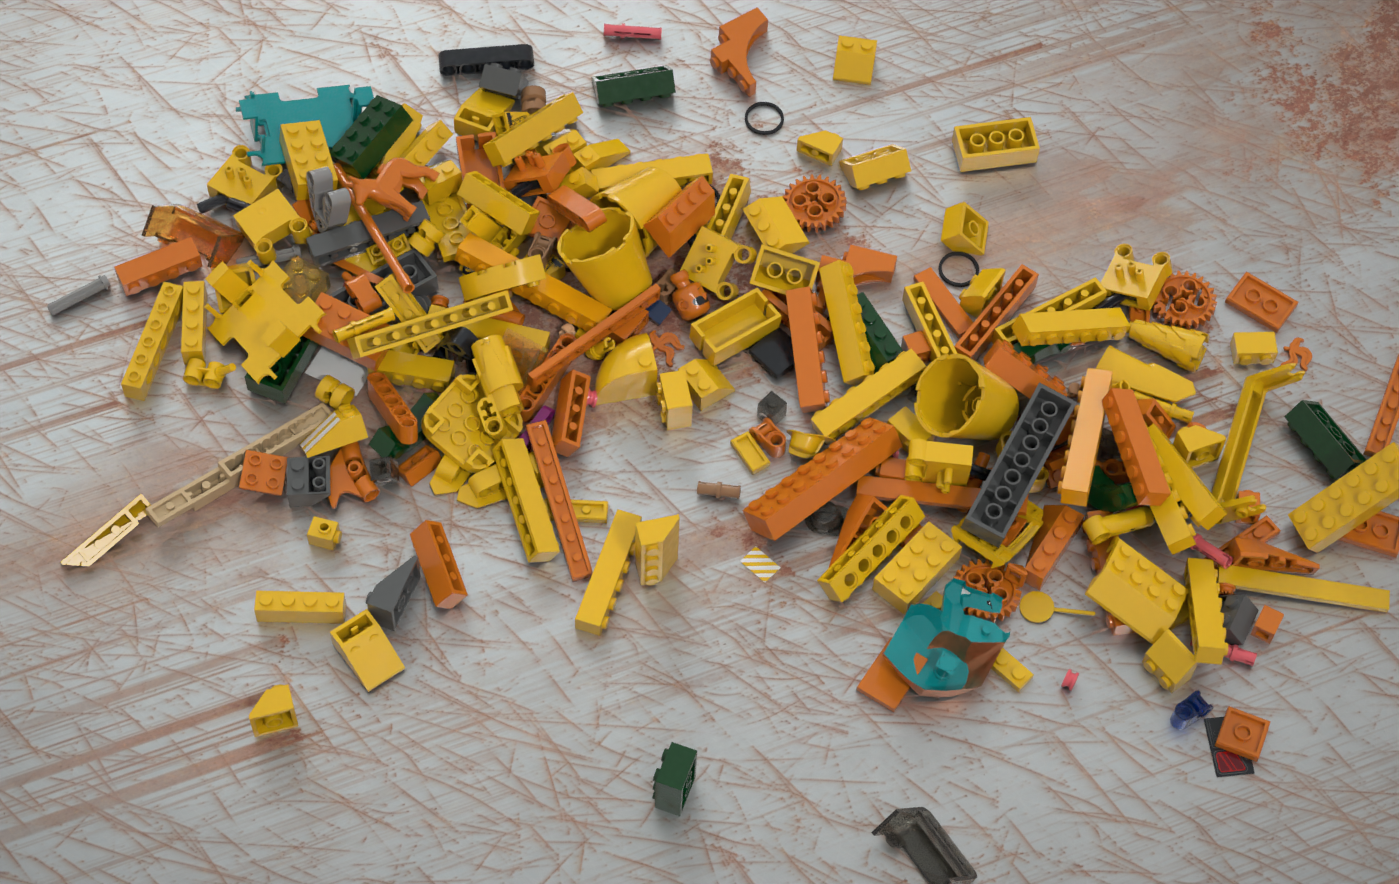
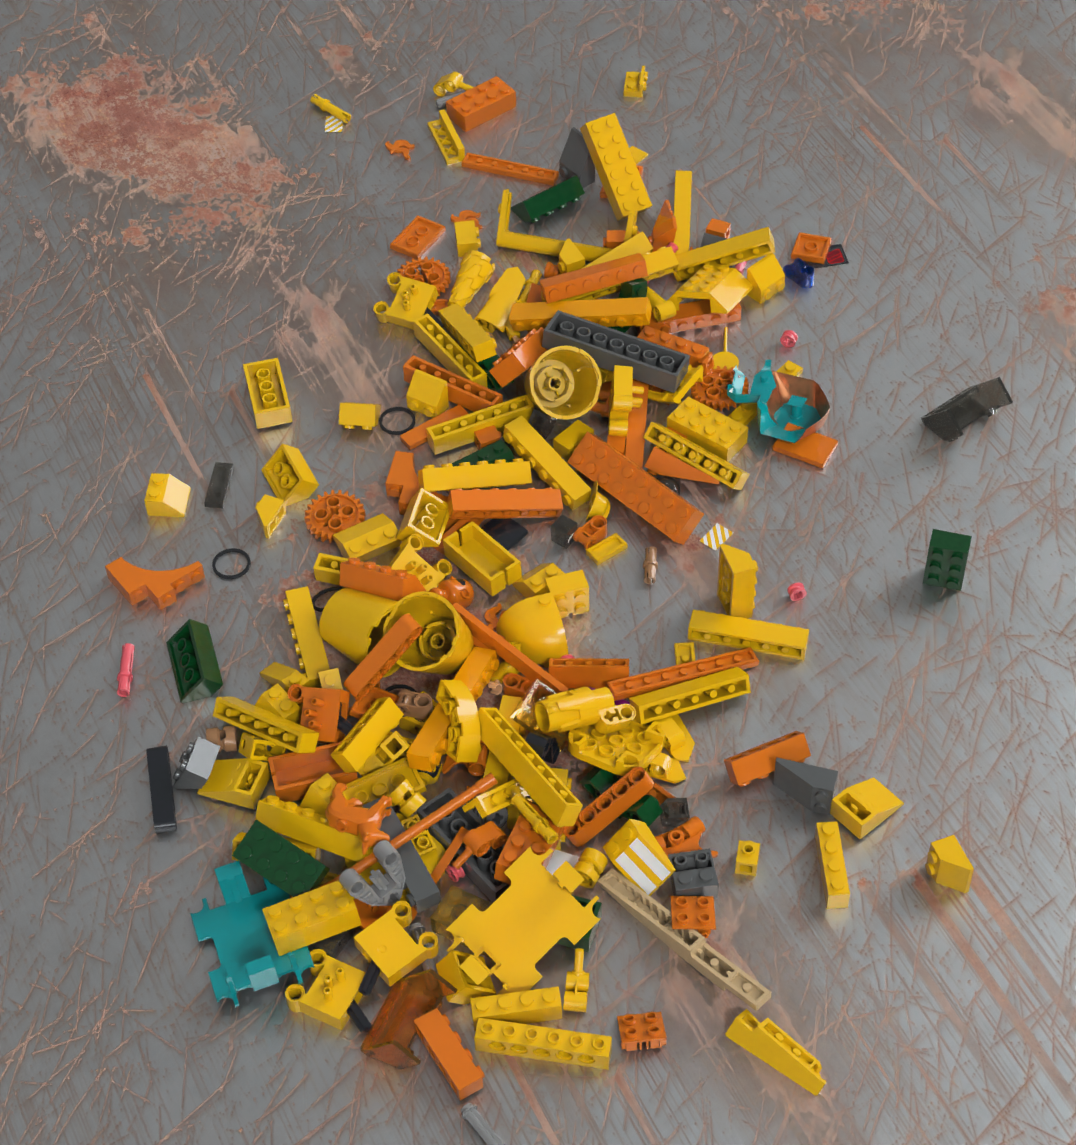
camera: 90 degrees left, 10 degrees down
none -> clear smoke tile [204,462,234,509]
none -> orange hinge [617,1012,667,1051]
none -> coral bush [787,582,807,601]

